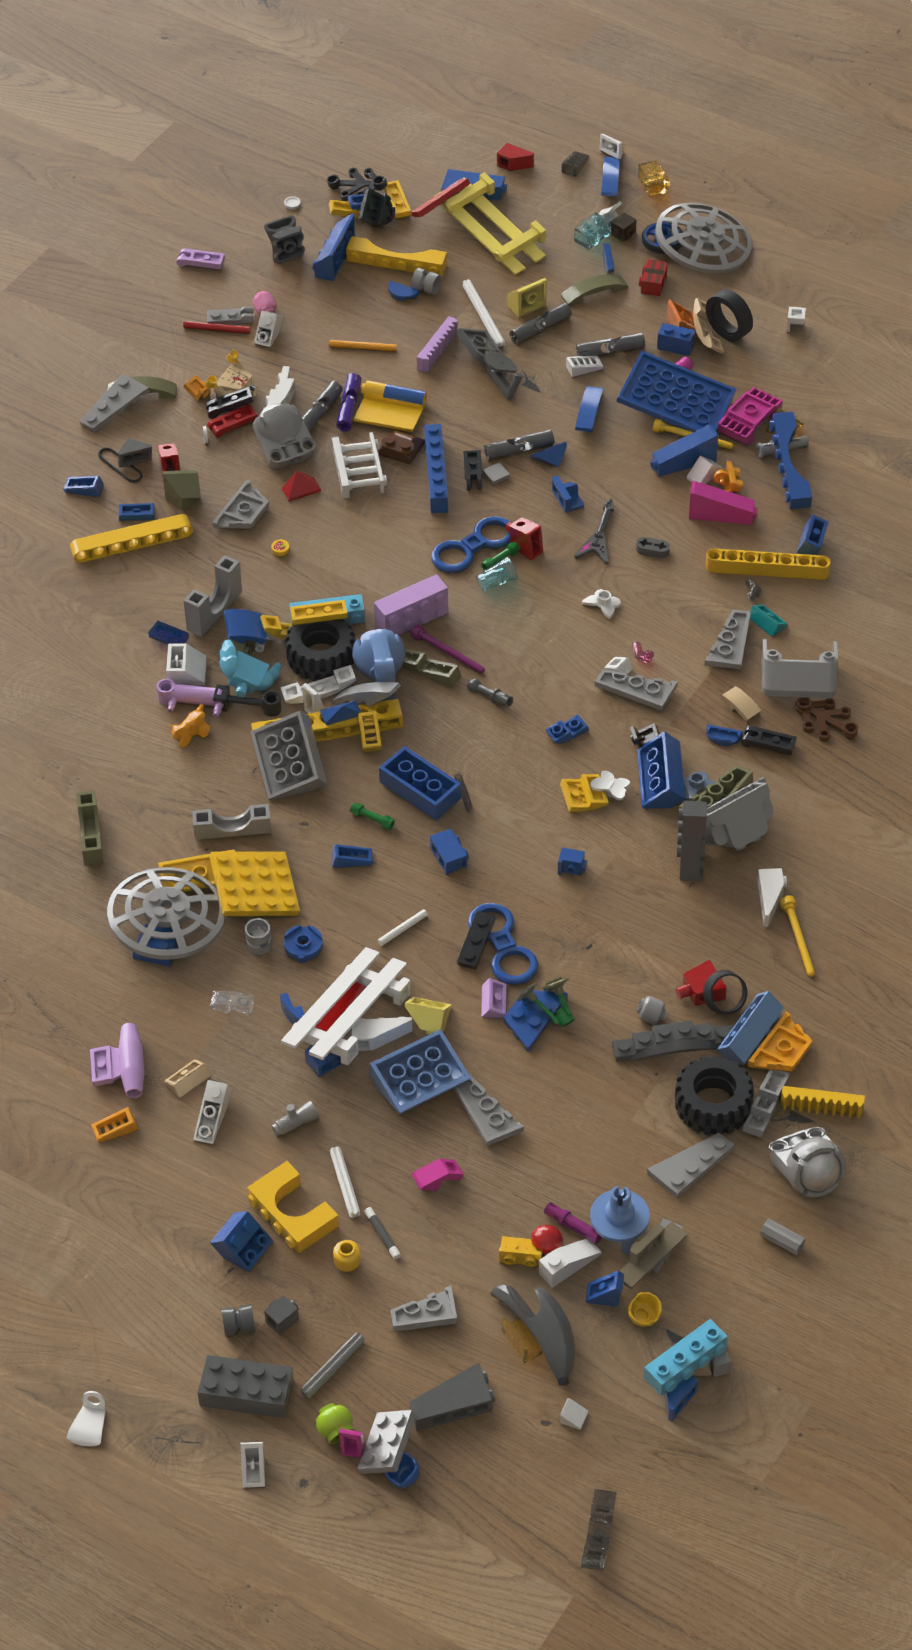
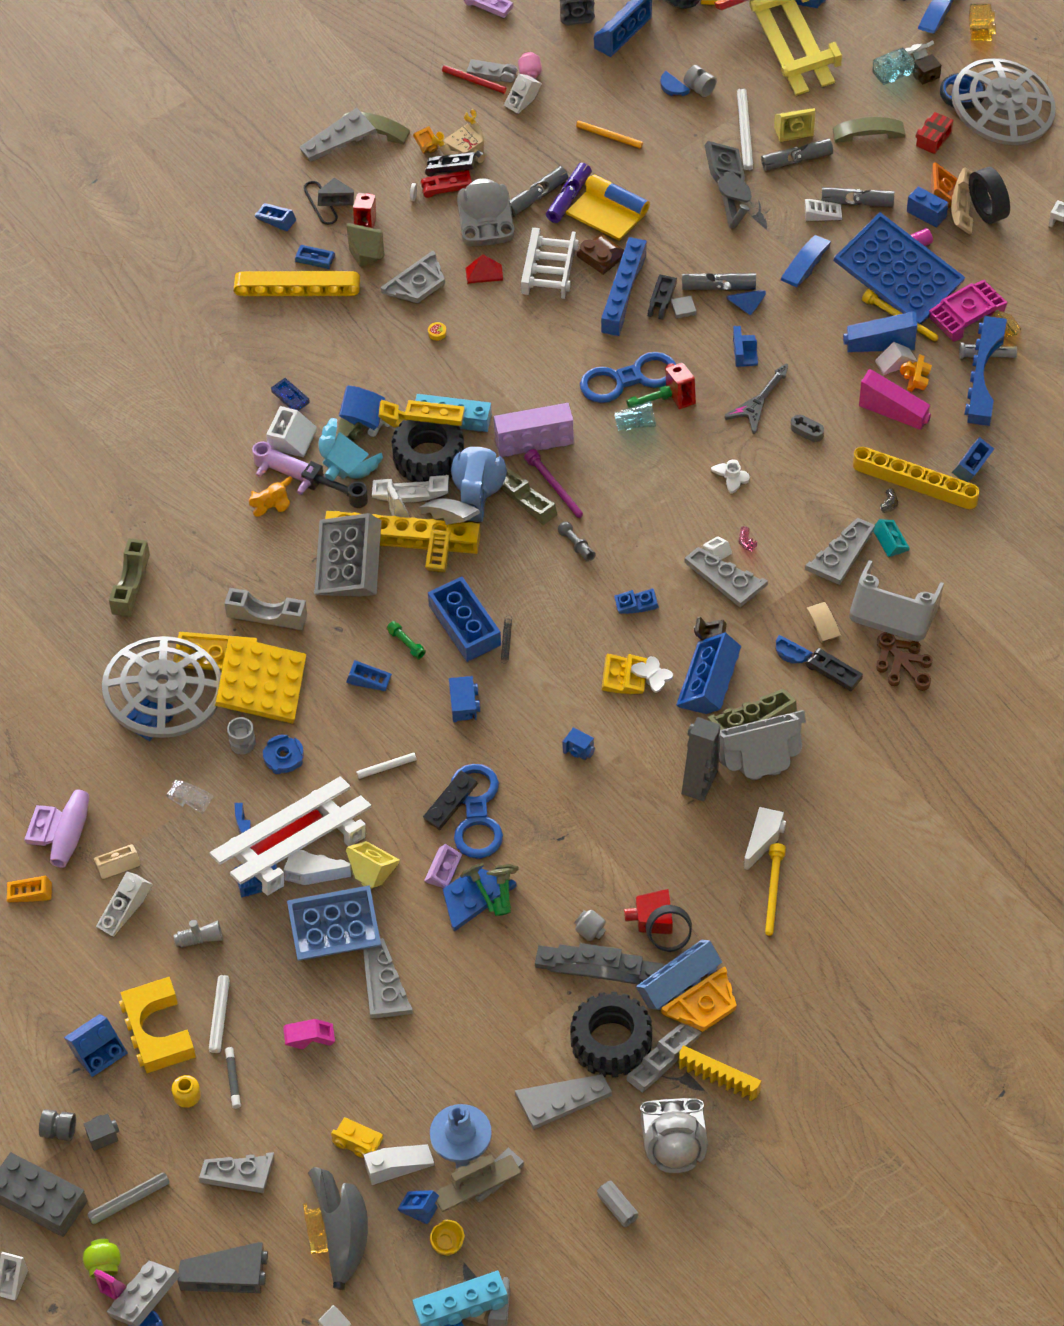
camera: 20 degrees right, 5 degrees up
light grey arch [183,555,242,637] -> none
white slope [263,366,295,409] -> none
blue slope [320,700,361,726] -> none
yellow arch [346,236,447,277] -> none
lavender gear [417,316,458,372] -> none
red hair [531,1225,563,1255] -> none
magenta pin [544,1202,602,1245] -> none
blue tile [603,243,615,273] -> none
sand blue animal [683,772,715,801] -> none

